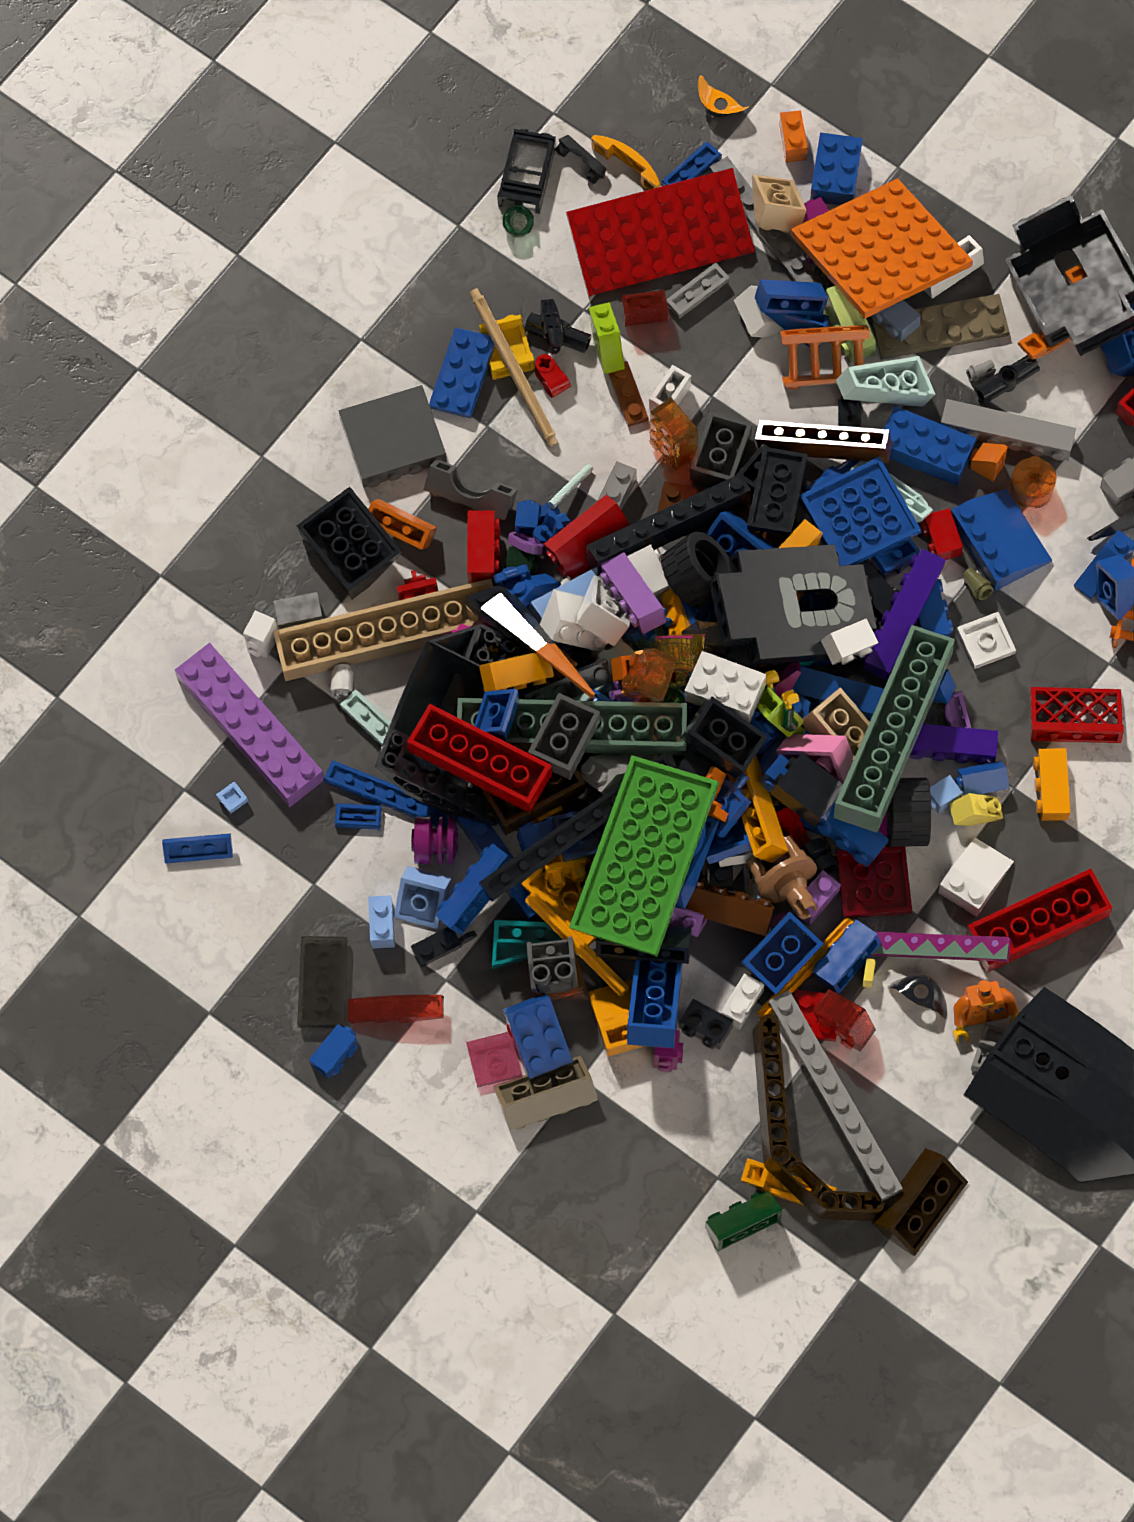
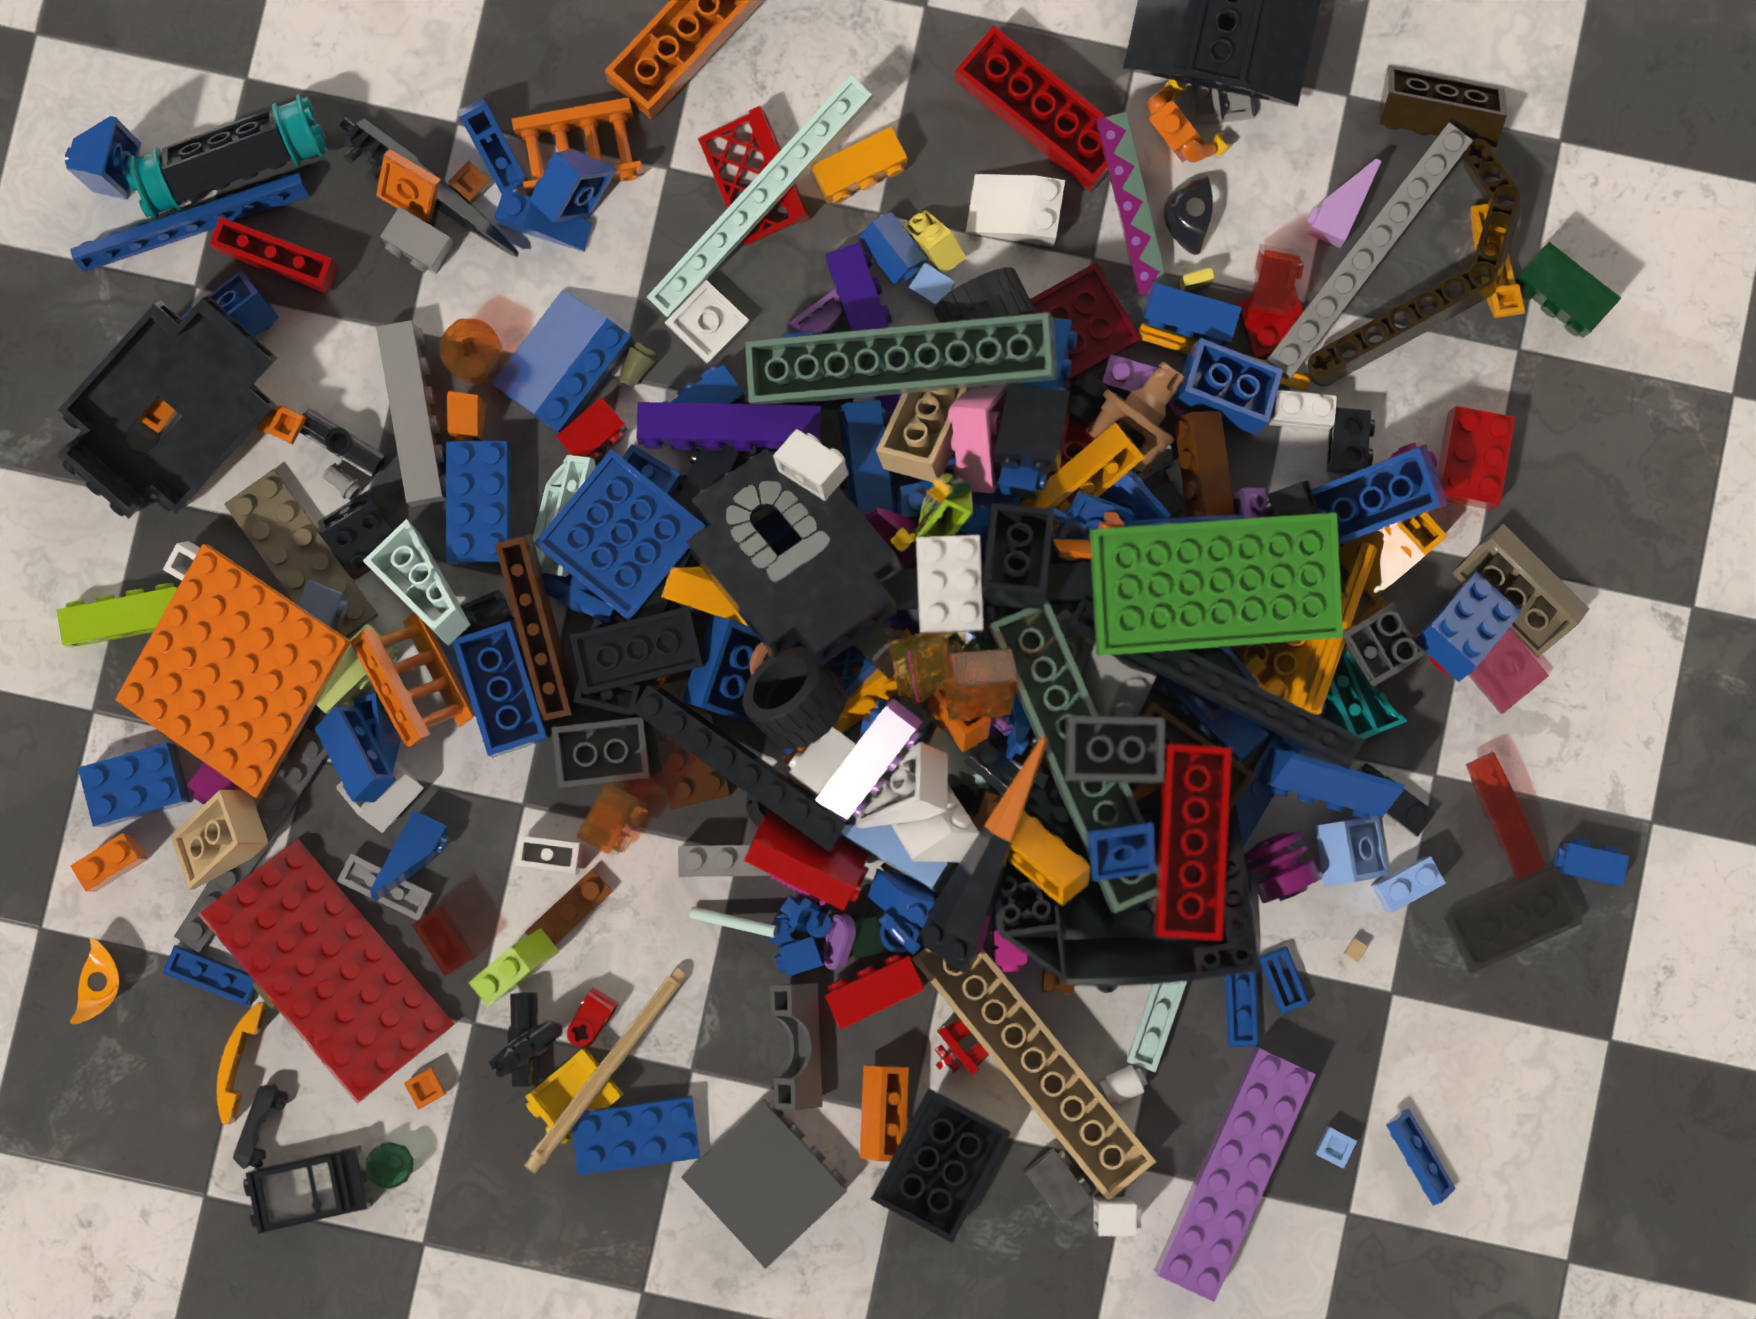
camera: 120 degrees left, 15 degrees up
none -> lime brick [56,583,178,648]
none -> black bracket [318,490,393,580]
none -> blue slope [370,810,449,900]
none -> orange plate [404,1067,447,1110]
none -> blue brick [452,621,551,758]
none -> light aqua plate [647,75,874,318]
none -> lavender slope [1307,159,1381,248]
none -> tan piece [1343,938,1368,963]
none -> red brick [1437,406,1515,510]

